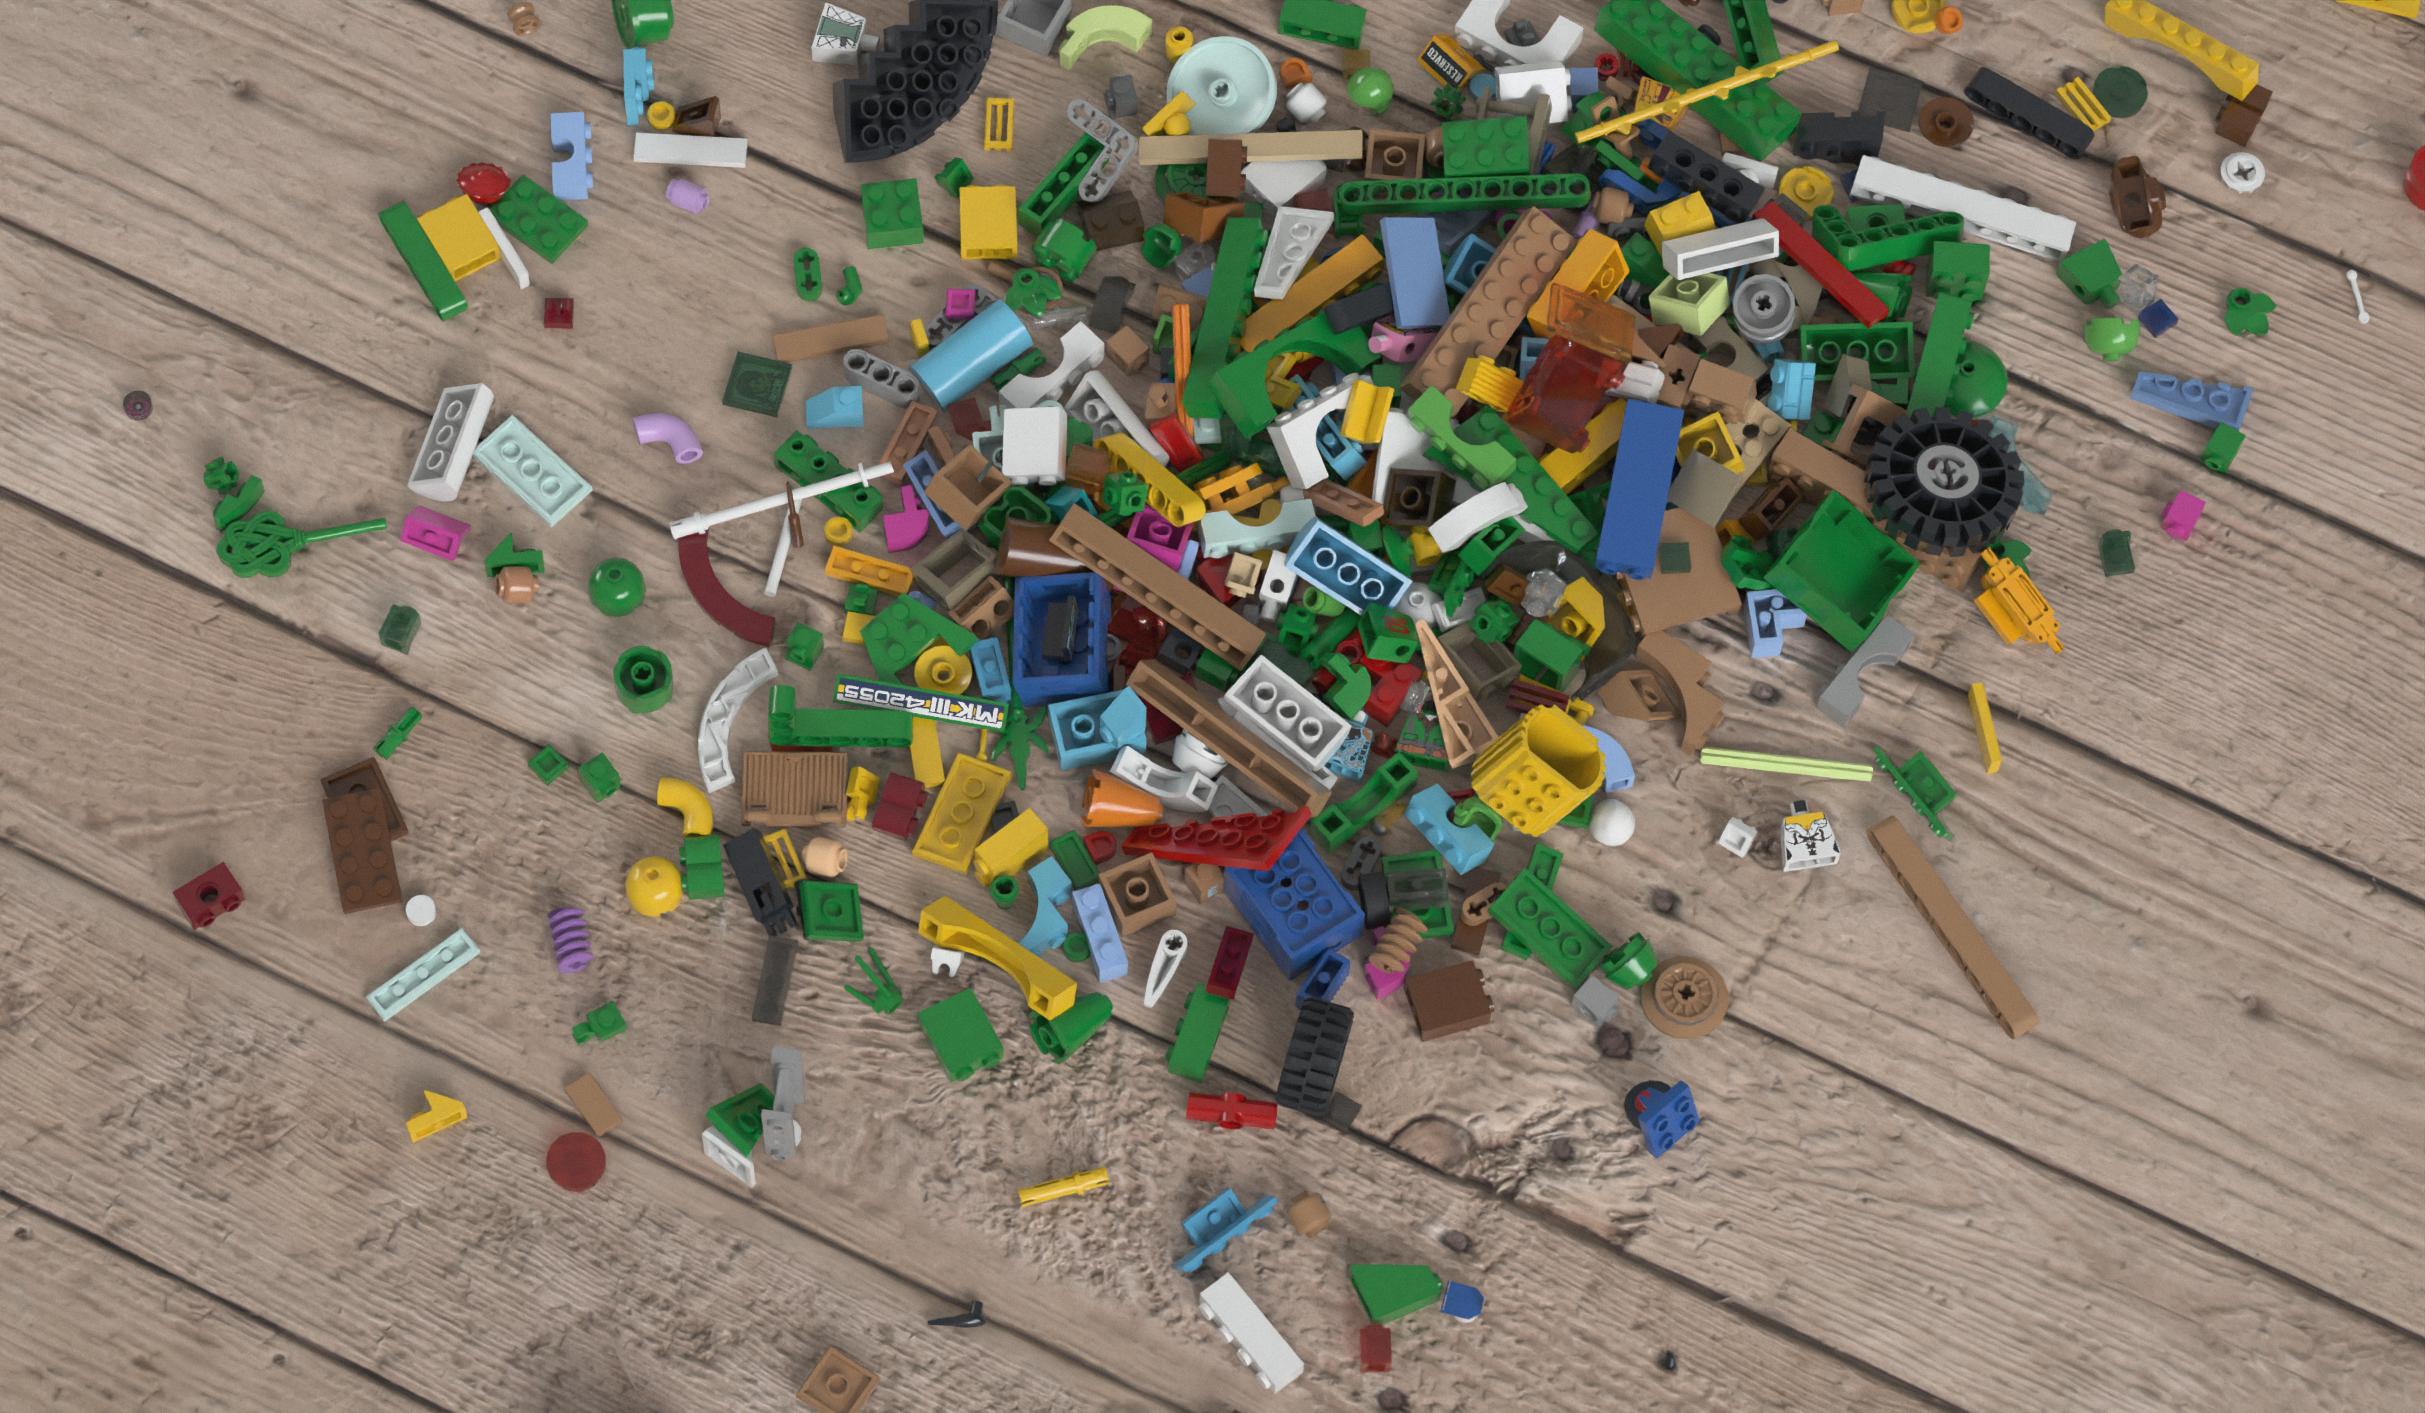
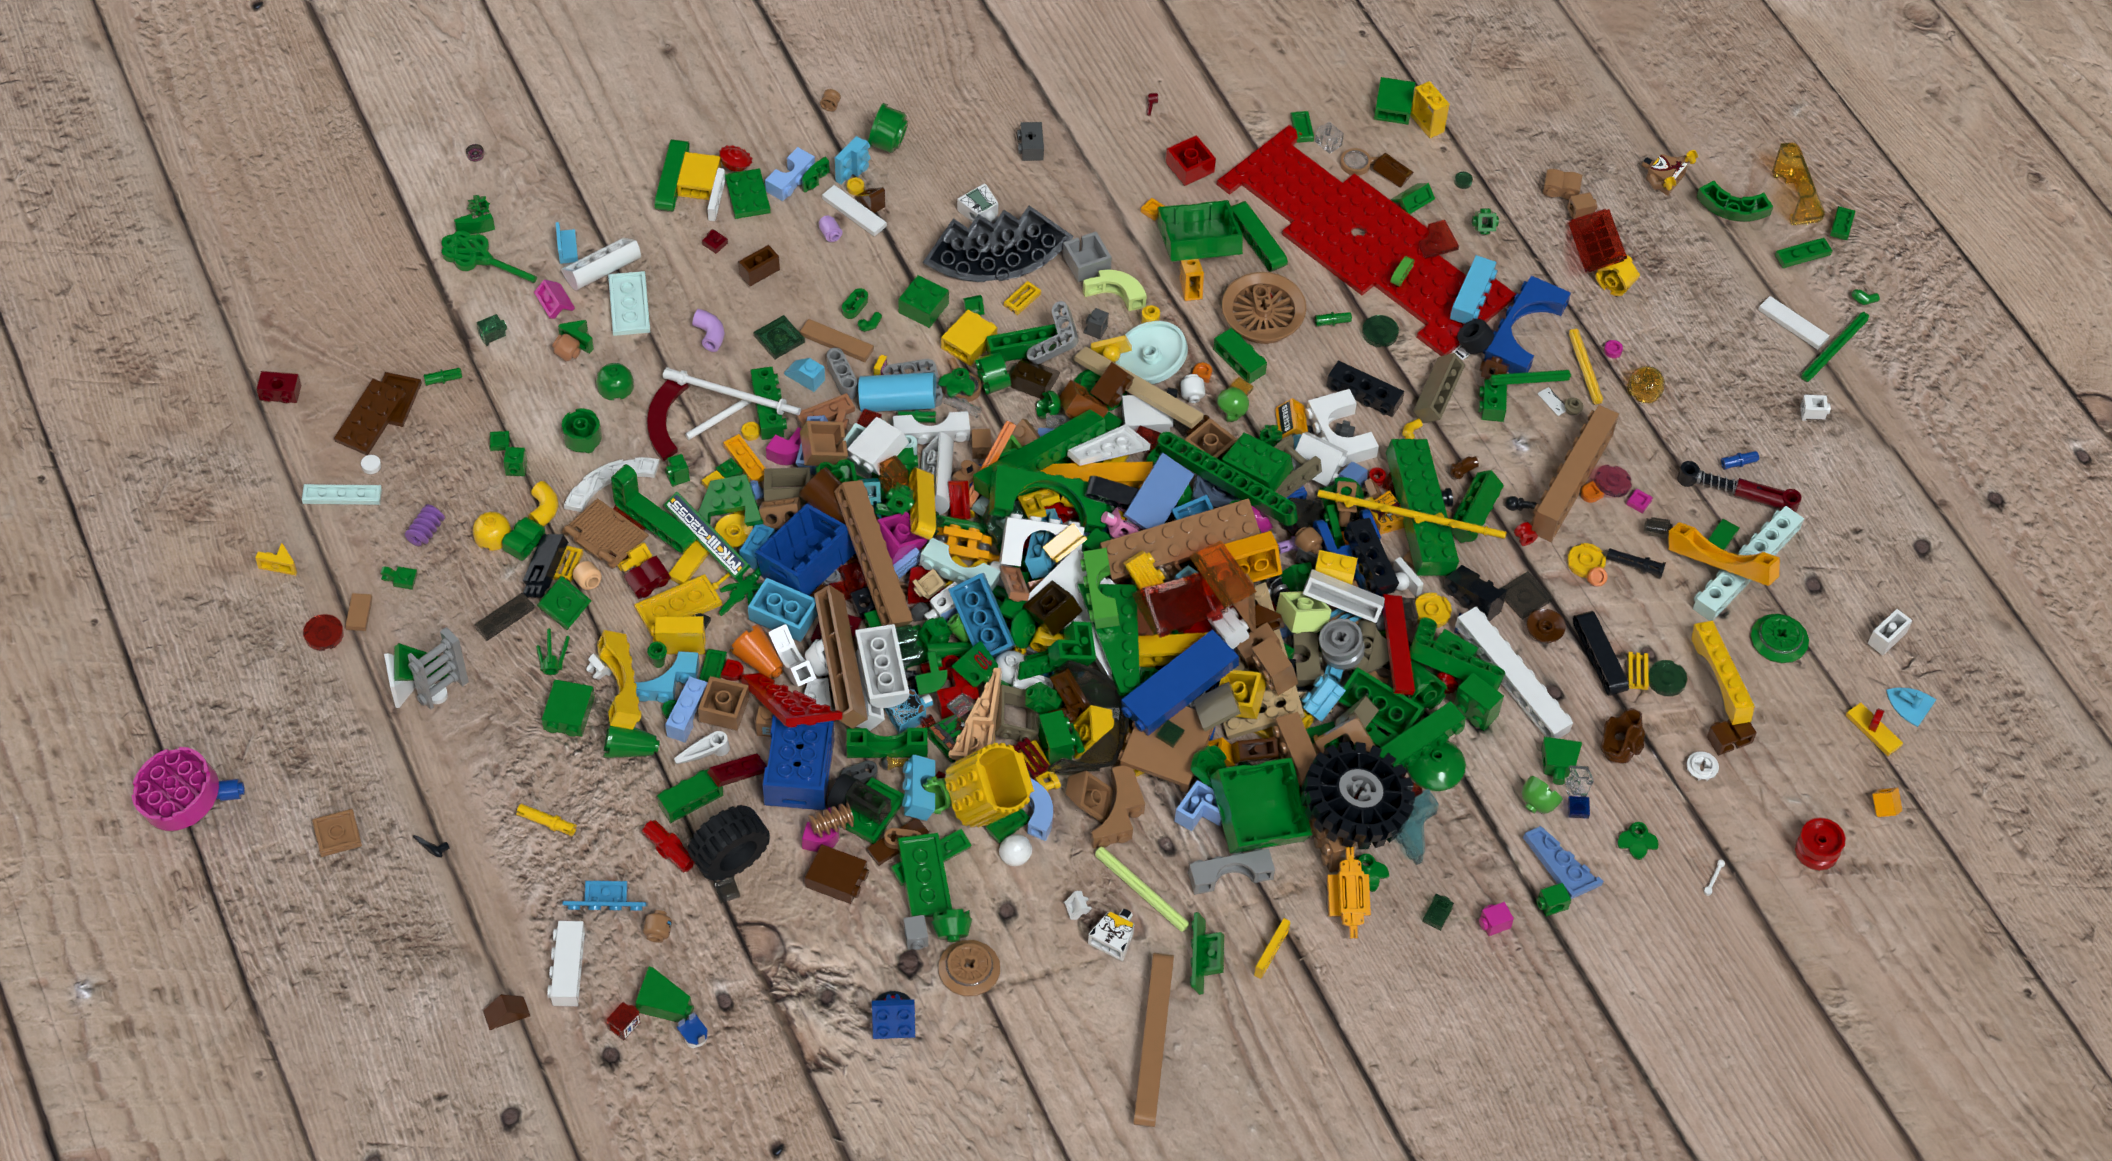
camera: 40 degrees right, 10 degrees down
reddish brown piece [786,481,804,548] -> none
dark pink tile [946,289,975,319] -> none
black panel [1042,595,1079,662] -> none
clear smoke brick [1088,276,1136,334] -> none
medium azure slope [1099,686,1147,750] -> none
blue brick [1295,948,1350,1010] -> none
white arch [1428,482,1528,553] -> none
clear brick [1521,568,1567,618] -> none
none -> medium azure panel [555,222,578,264]
none -> reddish brown brick [738,245,780,286]
none -> green slope [802,157,830,193]
none -> red wheel [1514,522,1538,546]

